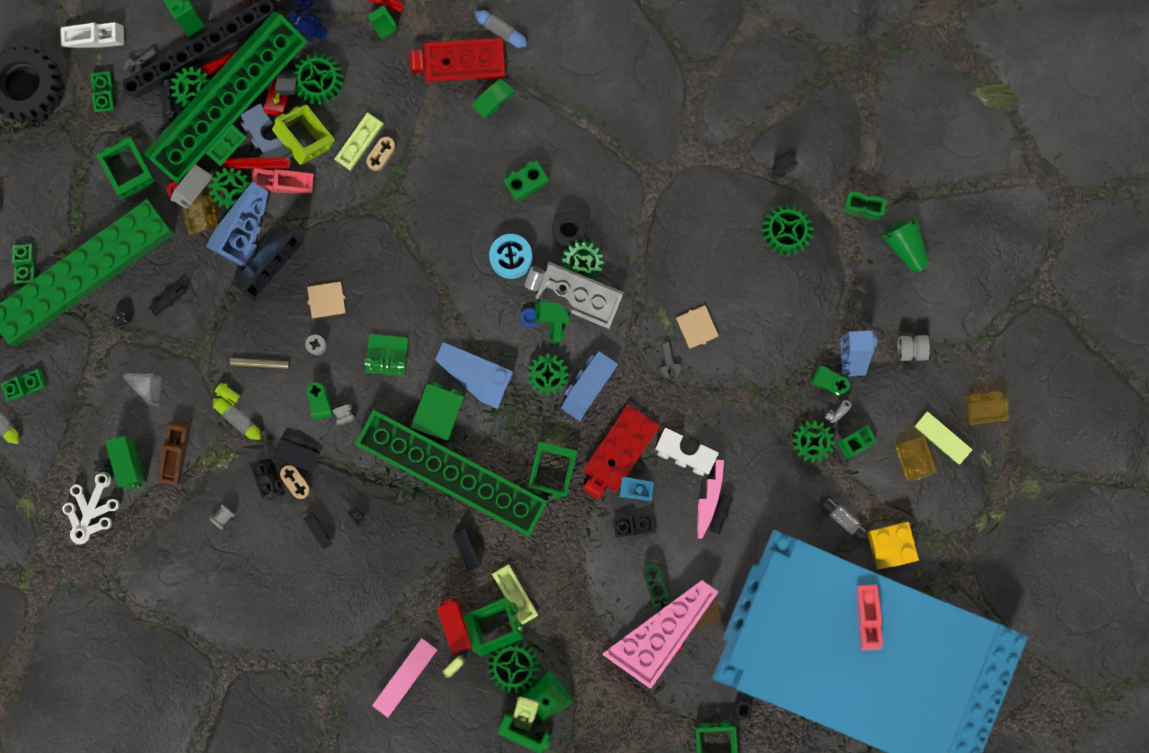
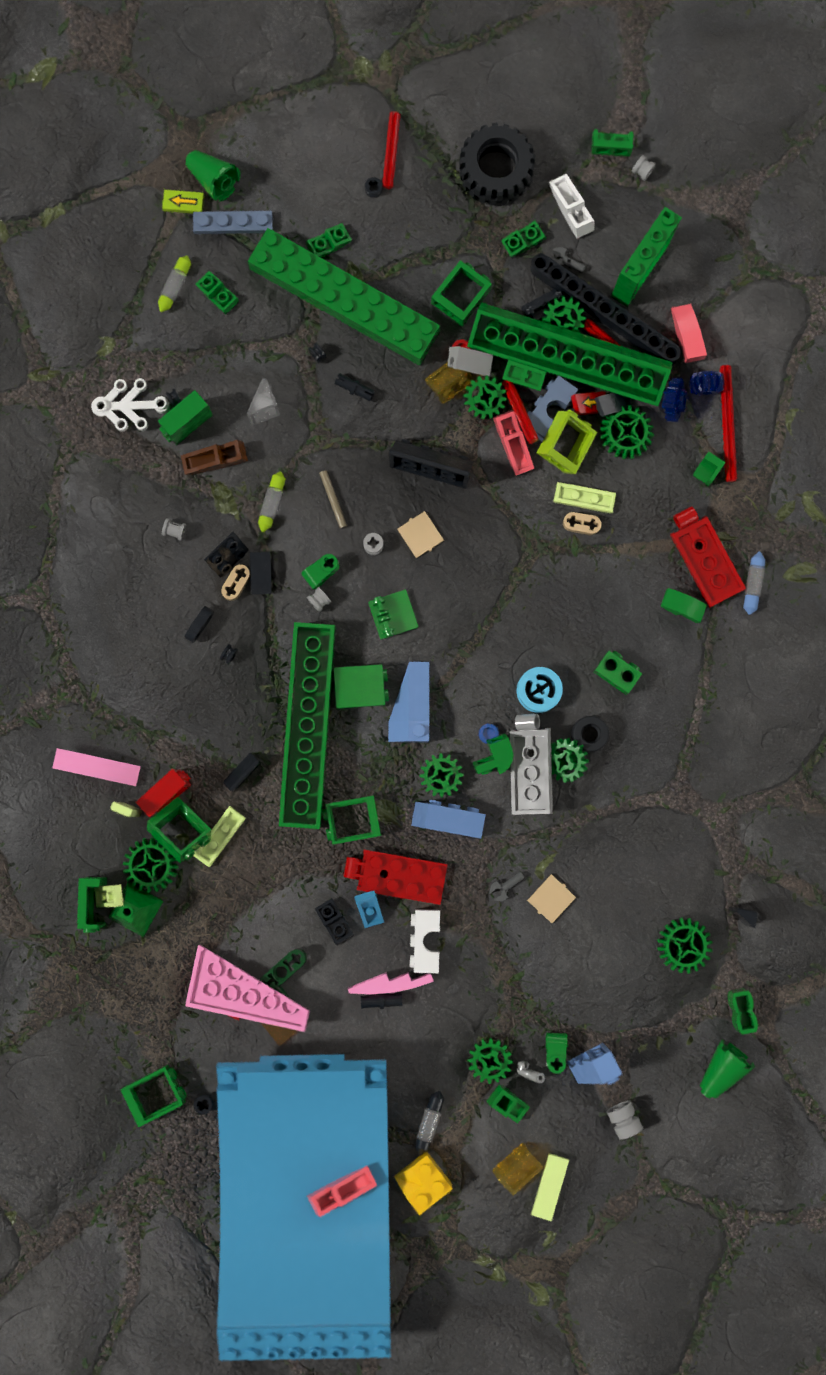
camera: 65 degrees right, 0 degrees up
medium blue wedge [206,182,268,268] -> none
lime pin [215,382,241,406] -> none
clear yellow bracket [964,391,1009,426] -> none

